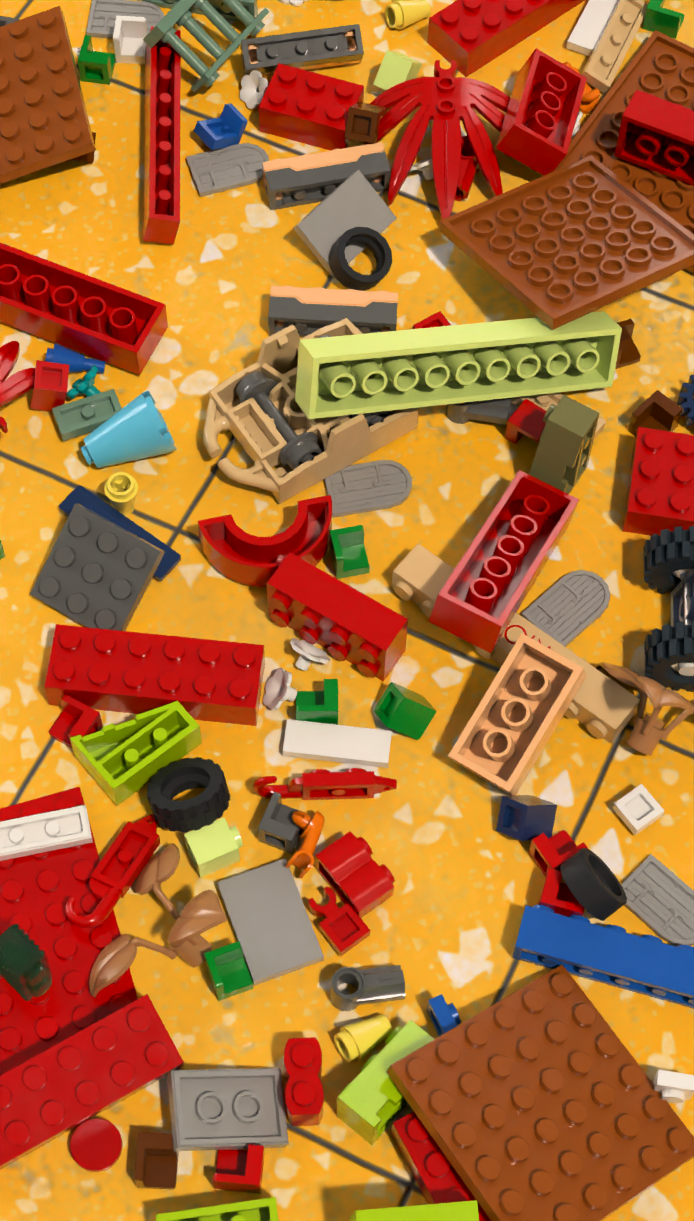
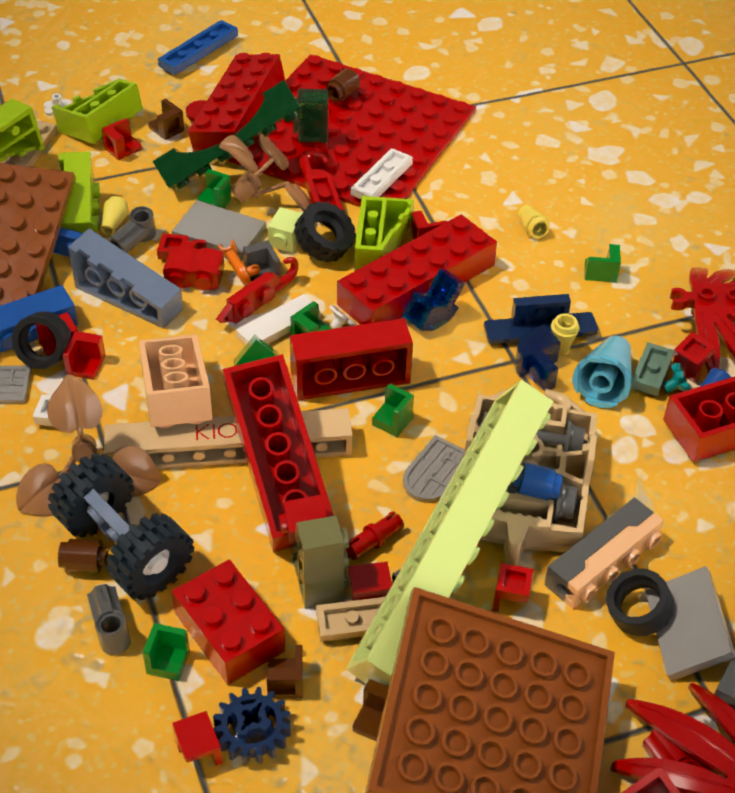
camera: 135 degrees right, 15 degrees down
dark grey plate [30,503,165,631] -> none
light grey tile [167,1068,289,1152] -> none
red brick [198,495,332,587] -> none
red brick [284,1037,324,1127] -> none
dark blue panel [496,795,557,841] -> none
light grey window [521,570,610,647] -> none
none -> sand blue wedge [68,228,183,329]
none -> dark green arch [152,80,302,190]
none -> red brick [278,494,327,544]
none -> red pin [346,511,404,561]
none -> clear blue brick [402,269,465,331]
none -> clear blue brick [515,324,561,391]

